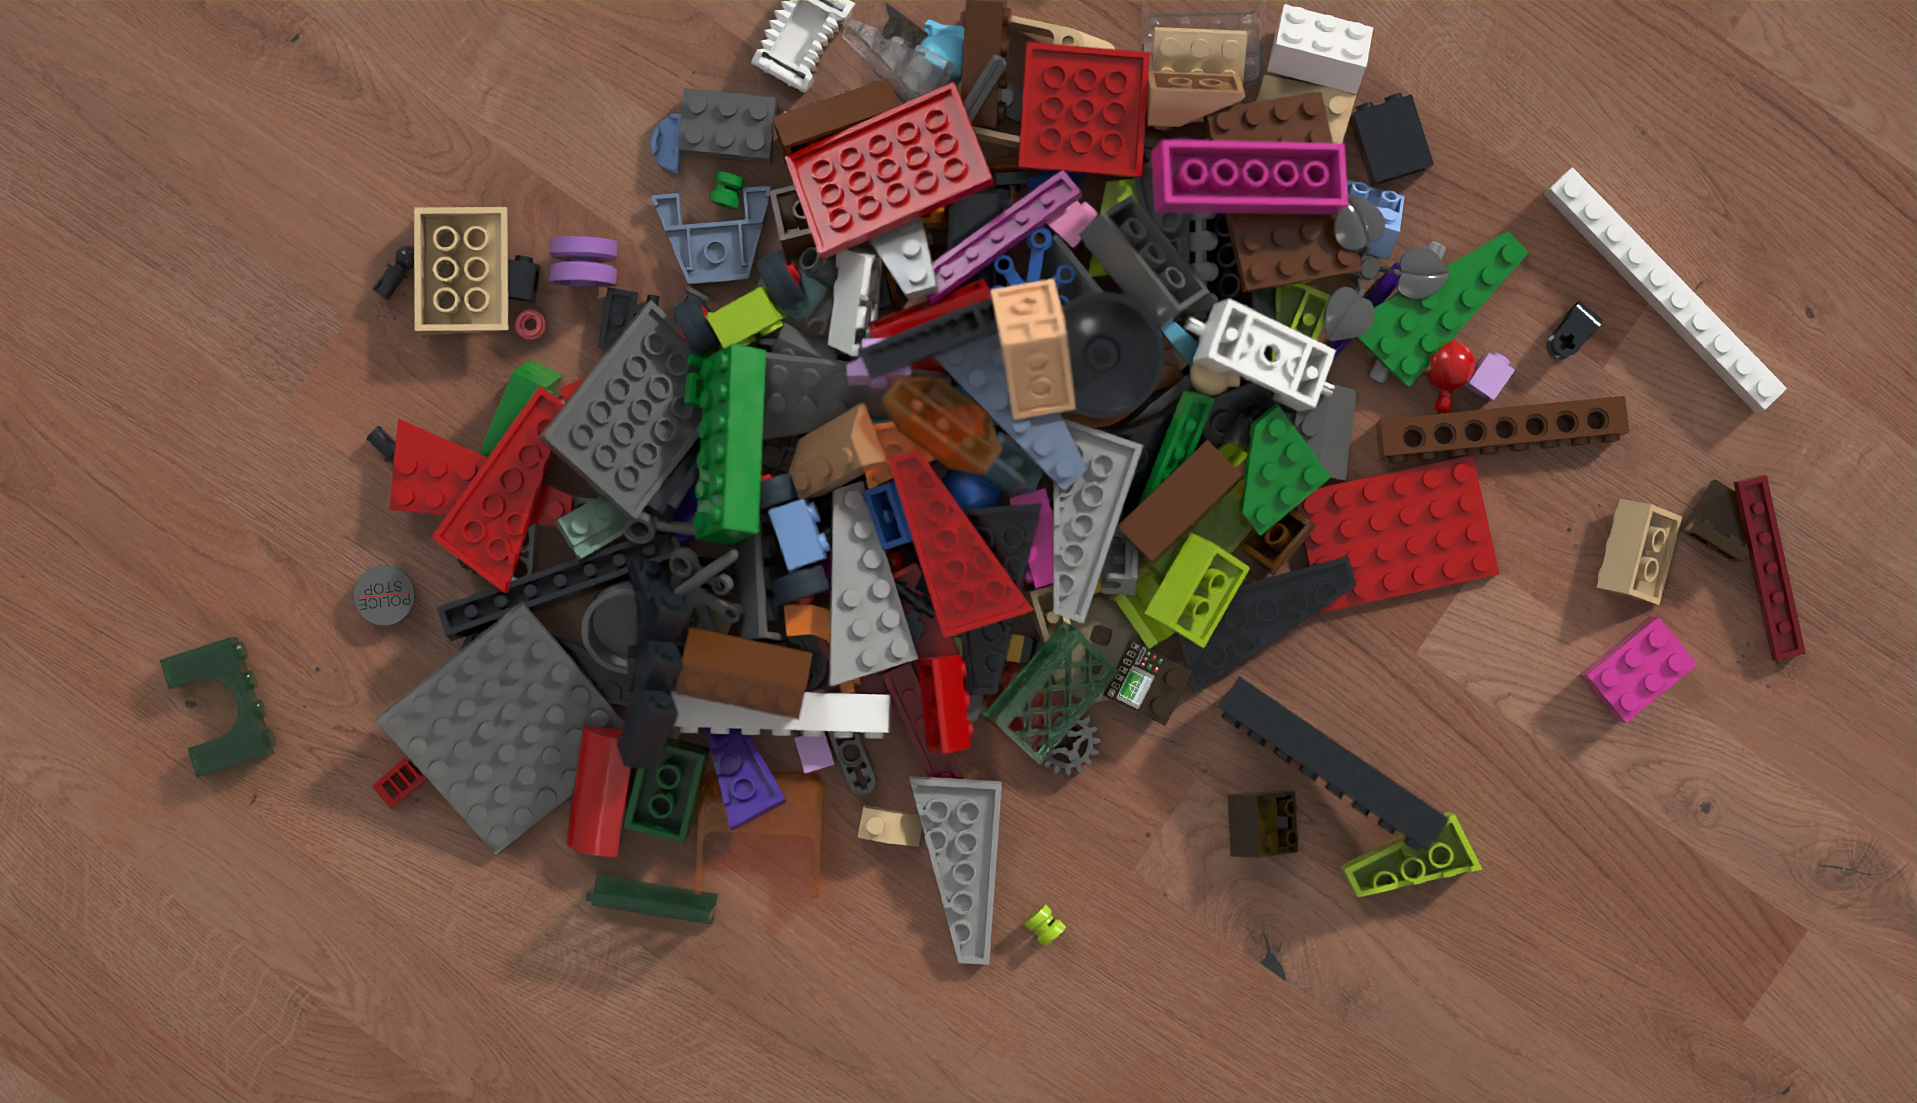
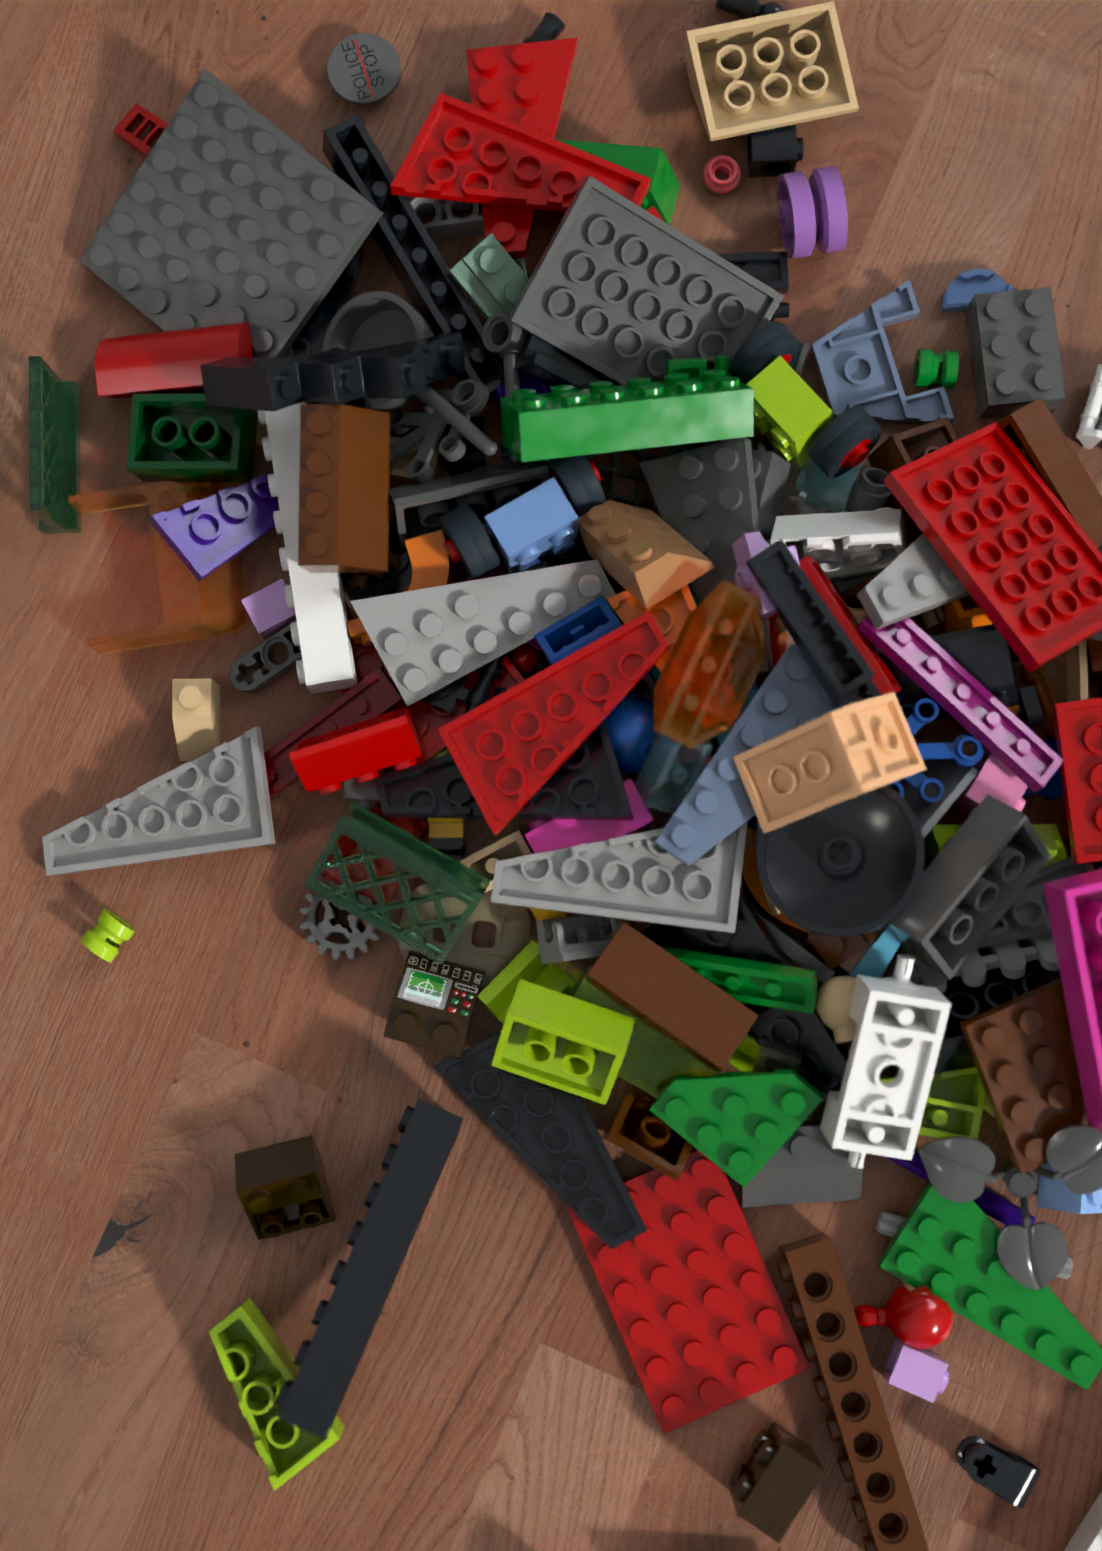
camera: 85 degrees right, 5 degrees down
none -> dark brown brick [729,1422,825,1543]

